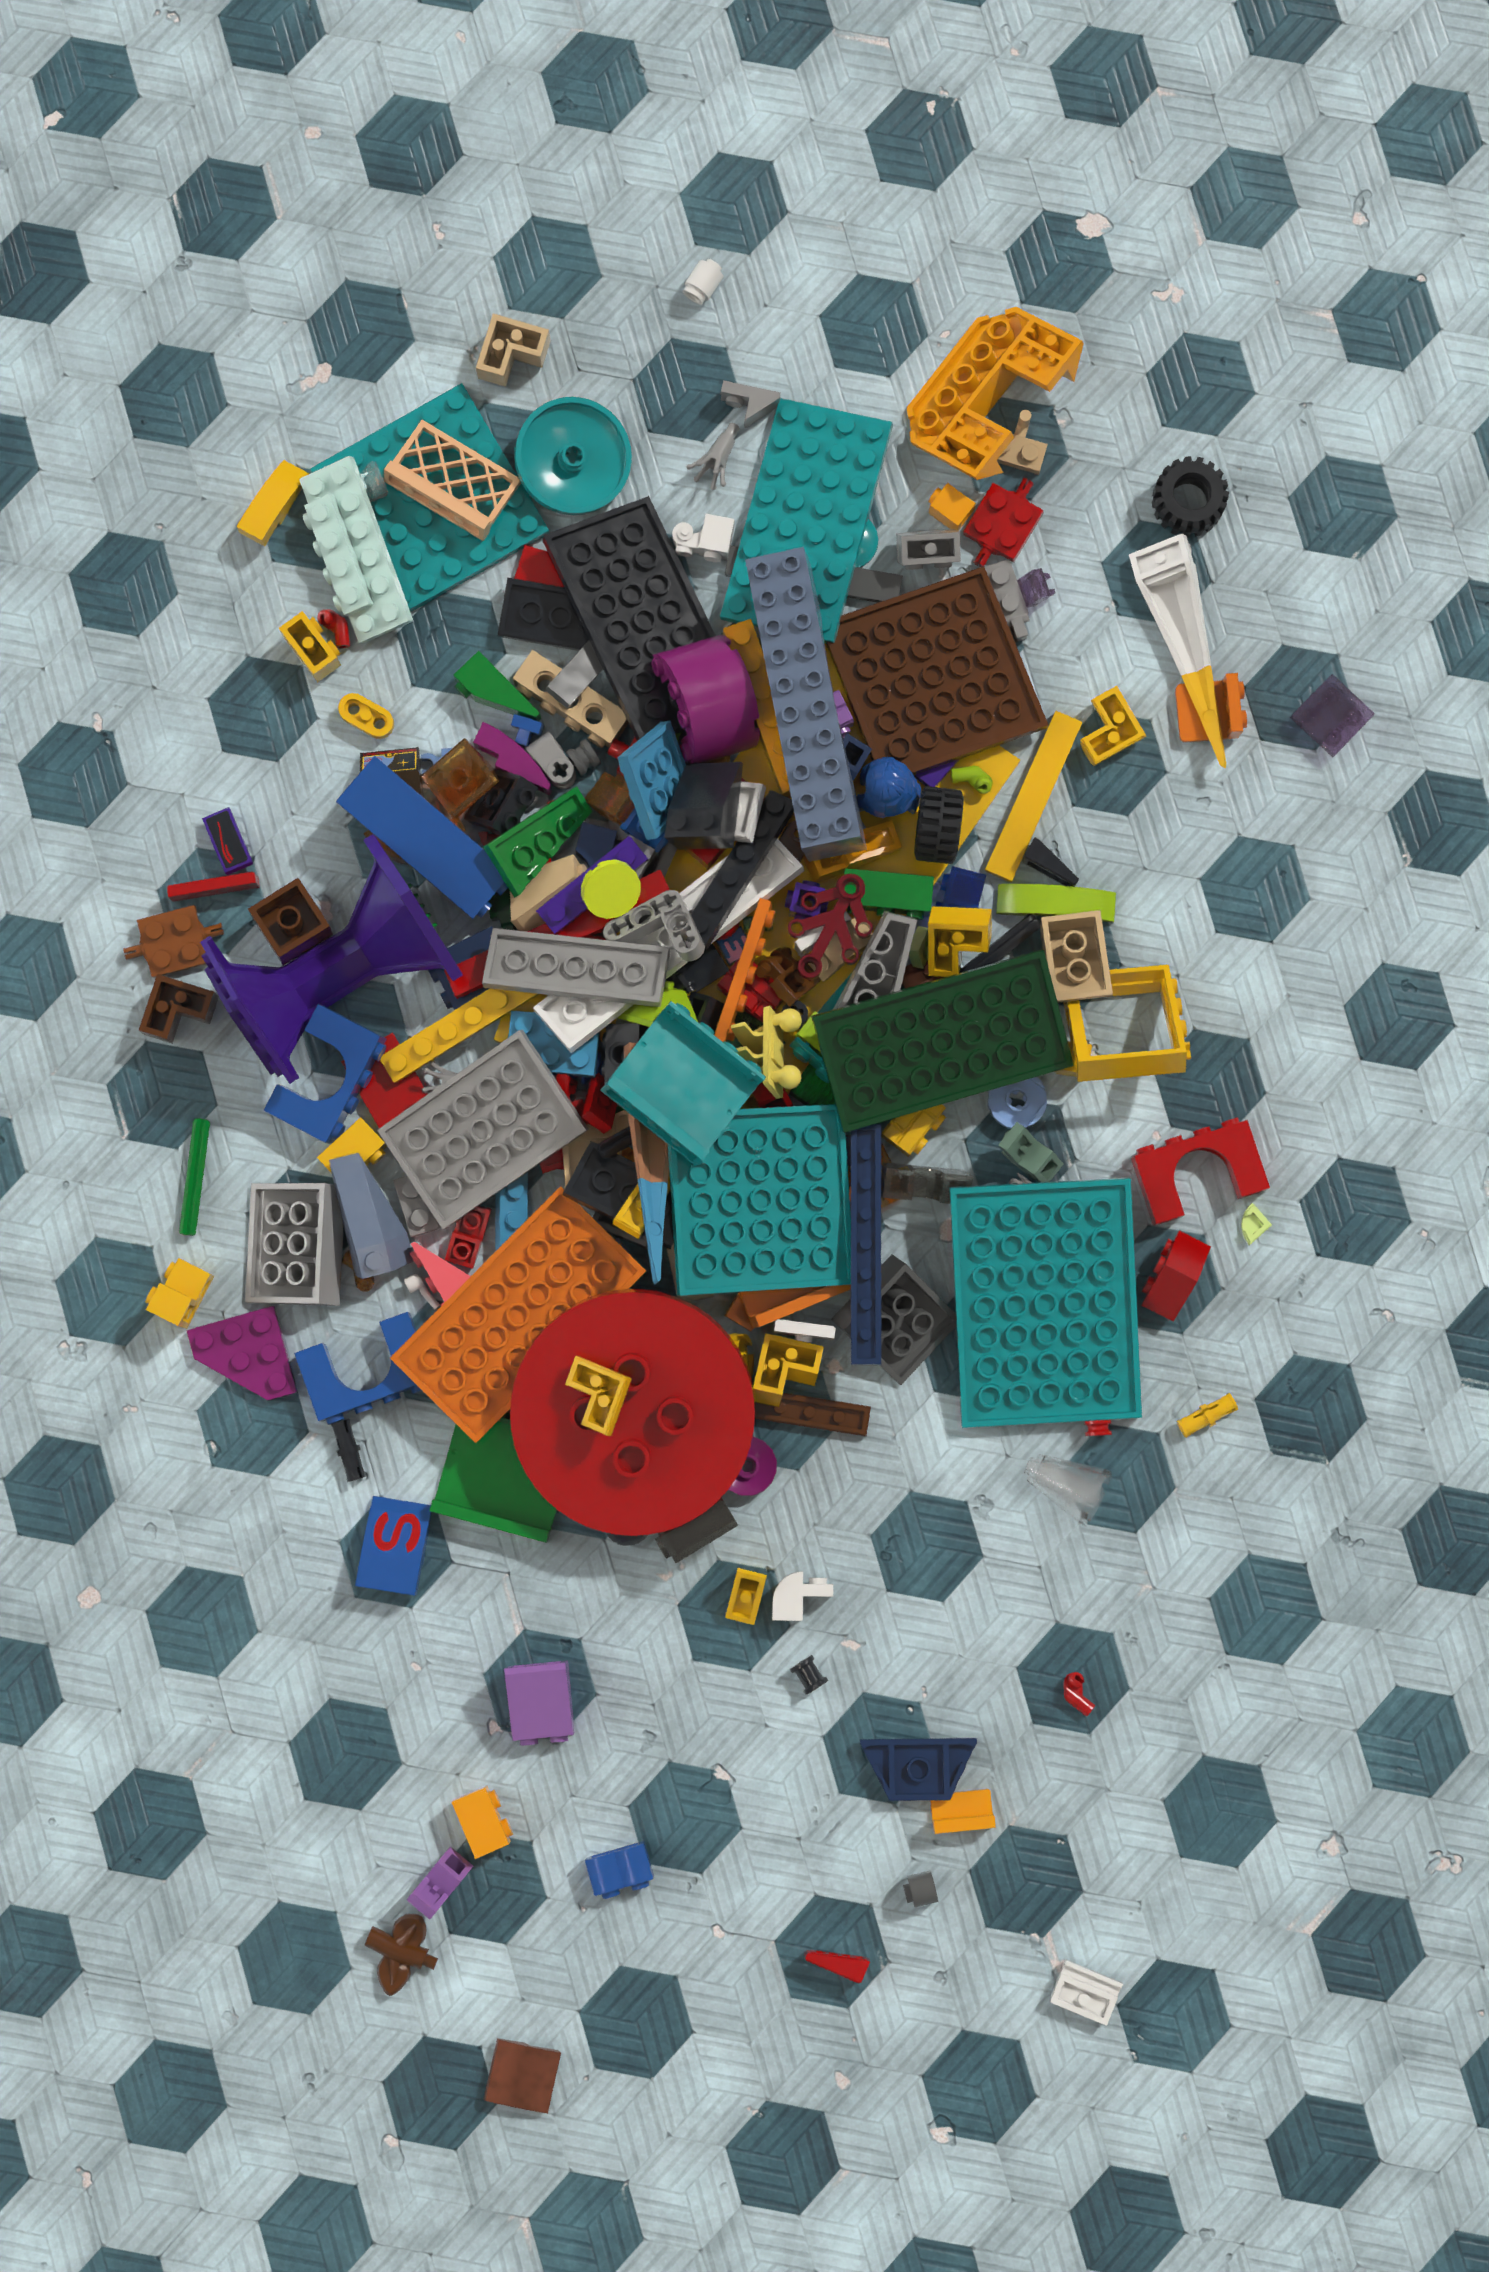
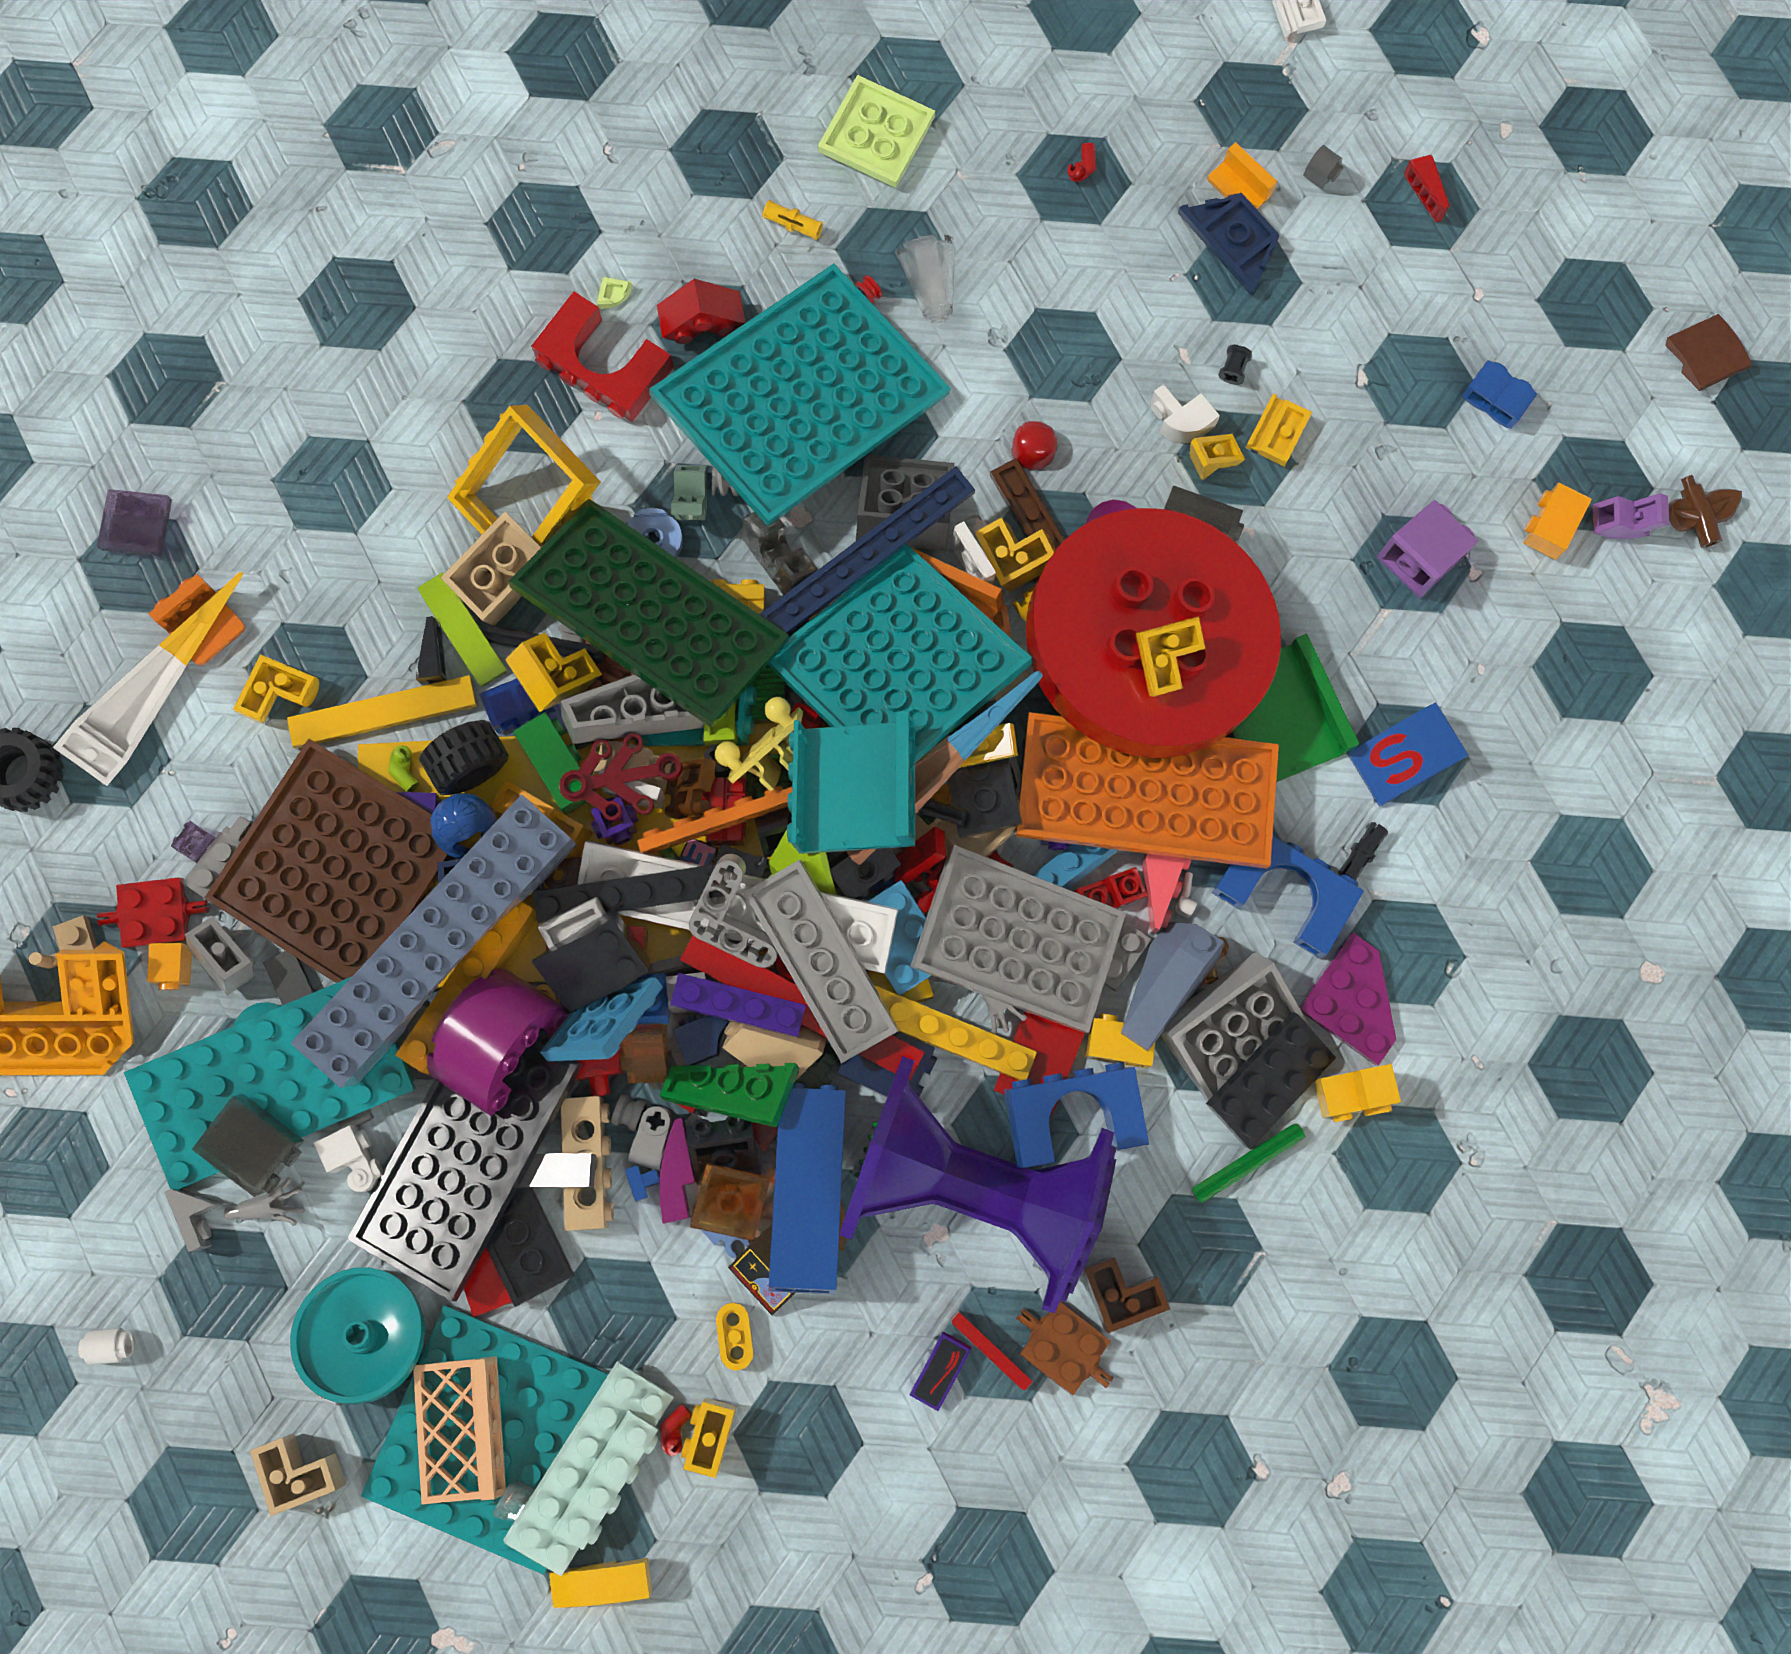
camera: 130 degrees left, 5 degrees down
reddish brown brick [248,878,333,966] -> none
green slope [453,651,542,722] -> none
neon yellow tile [581,859,641,919] -> none
none -> clear smoke brick [191,1094,304,1197]
none -> yellowish green plate [818,75,935,188]
none -> red hair [1011,421,1058,470]
none -> black plate [1206,1012,1336,1150]
none -> yellow plate [1245,393,1312,467]

